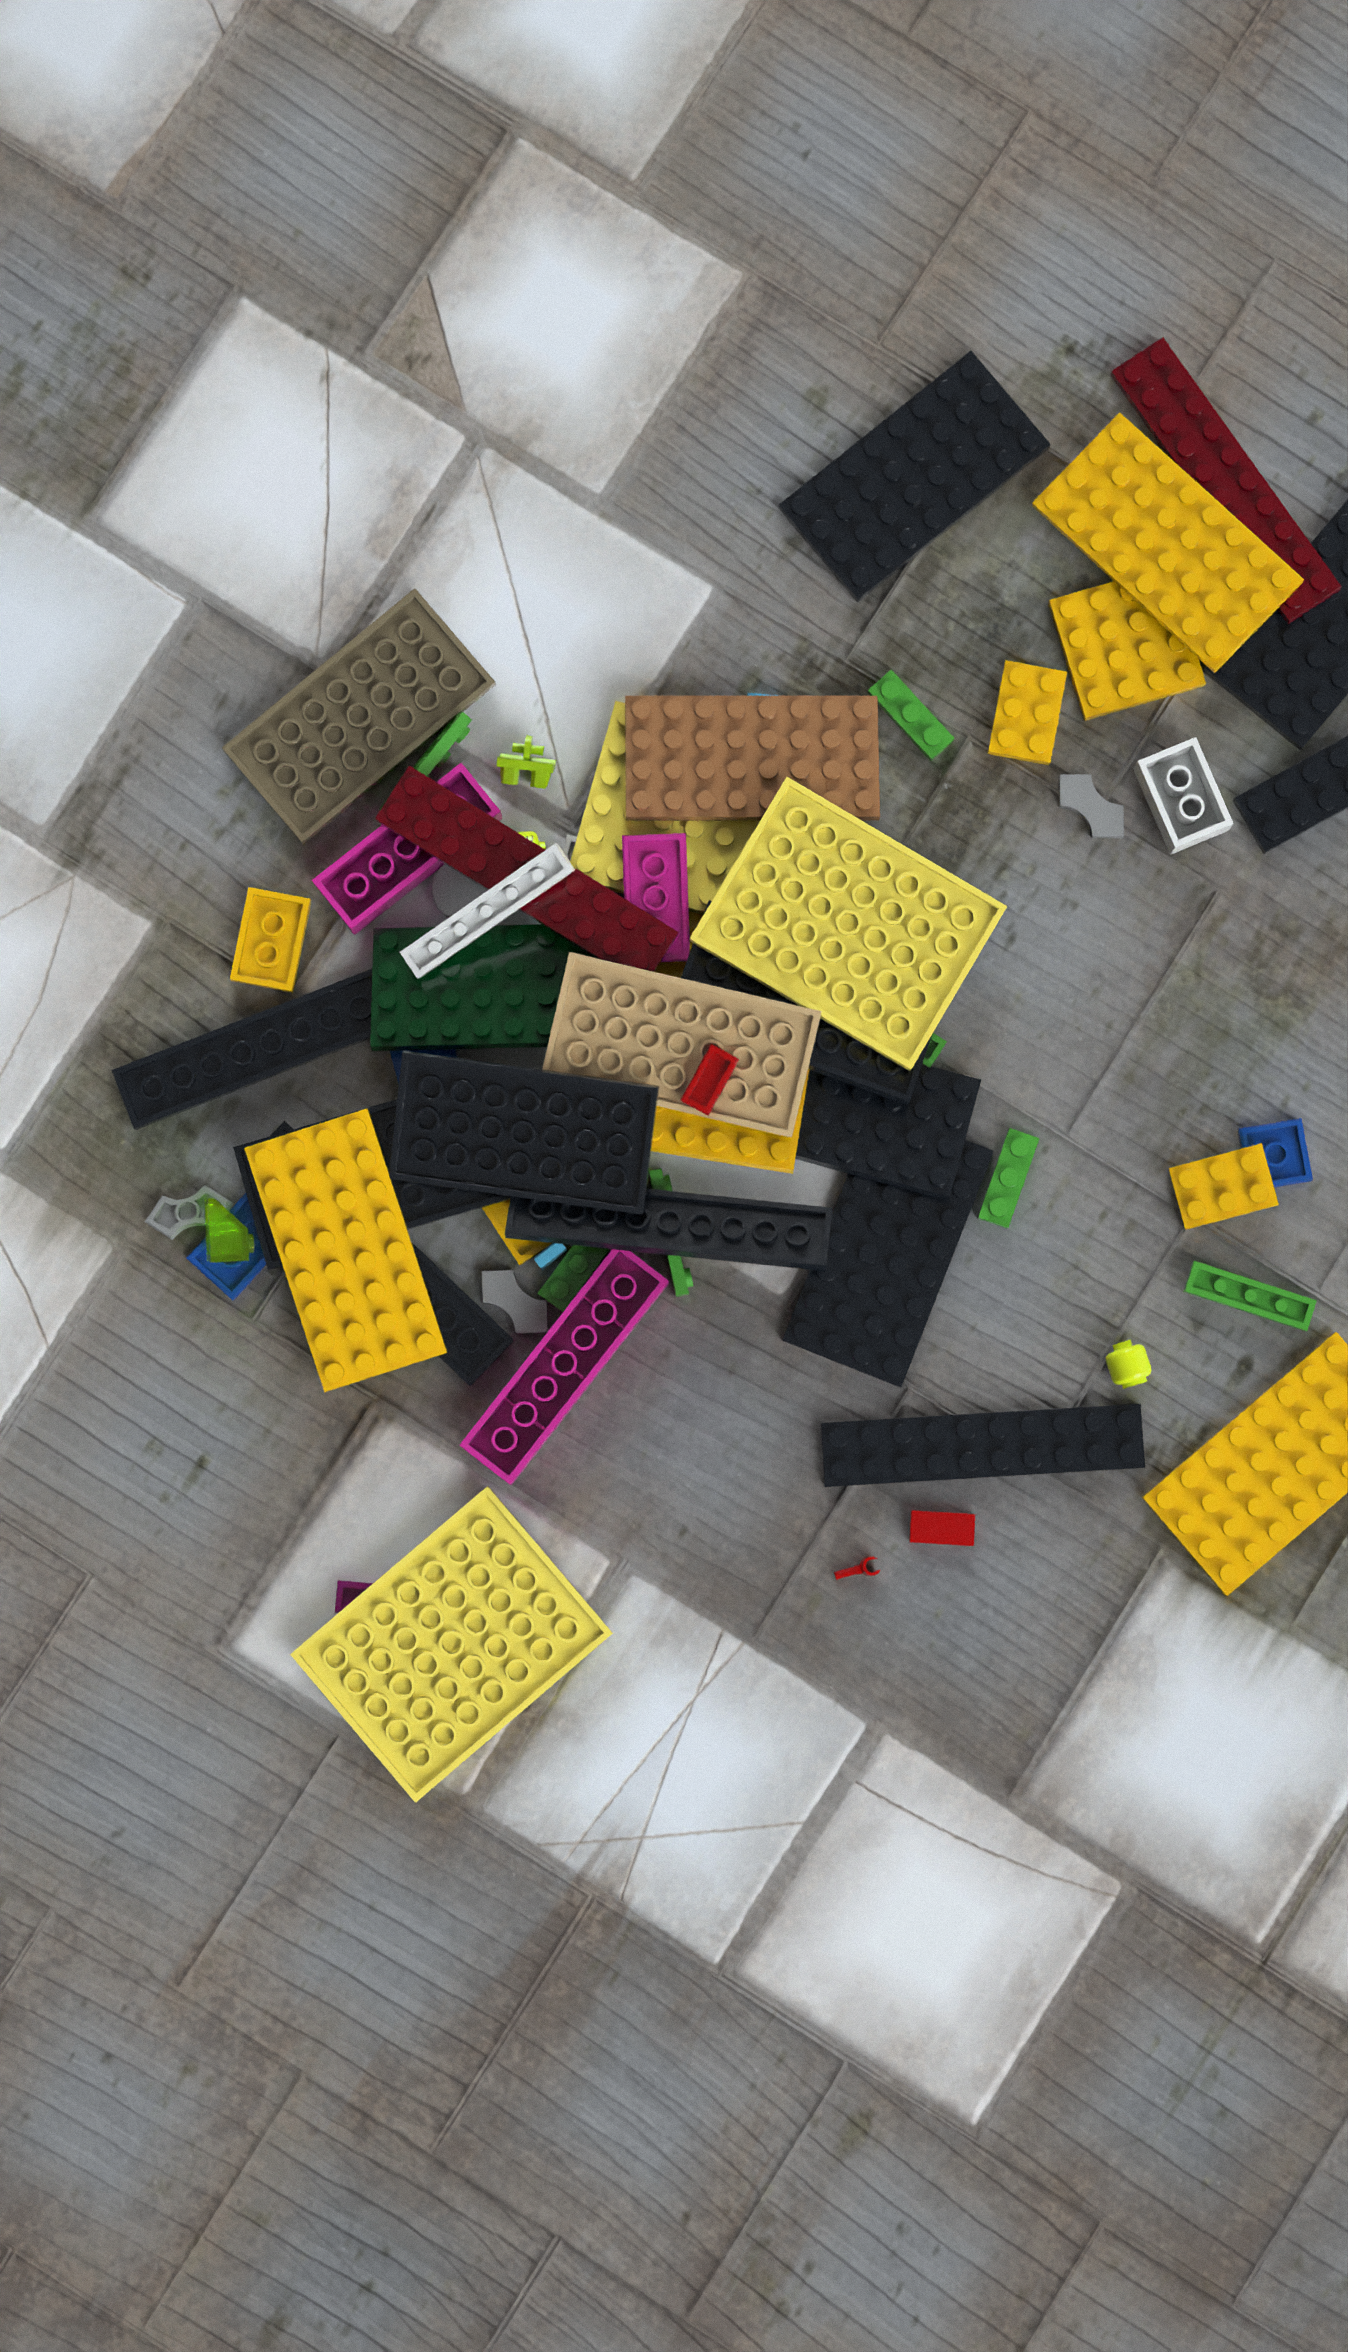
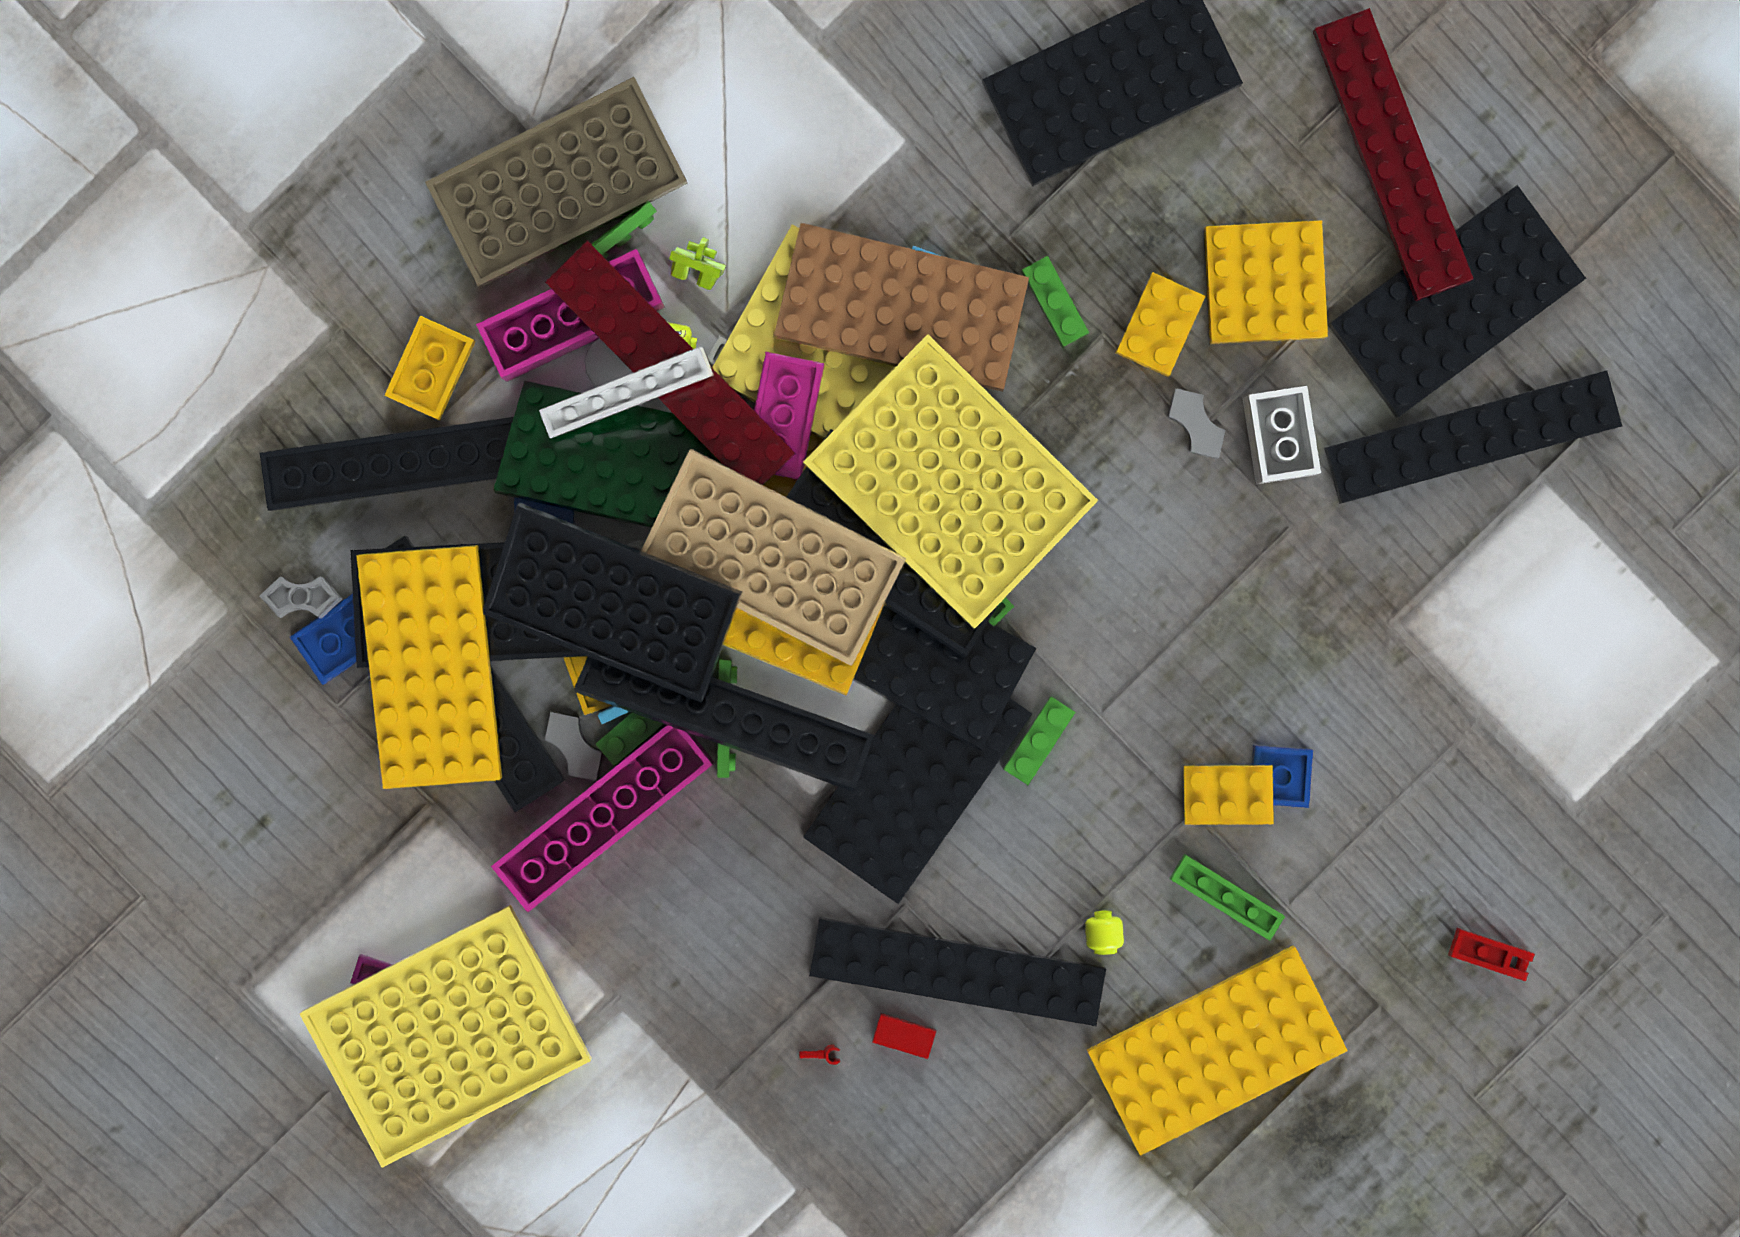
camera: 10 degrees right, 5 degrees up
clear neon green slope [204,1197,254,1263] -> none
red tile [680,1044,740,1116] -> none
yellow plate [1032,412,1304,673] -> none

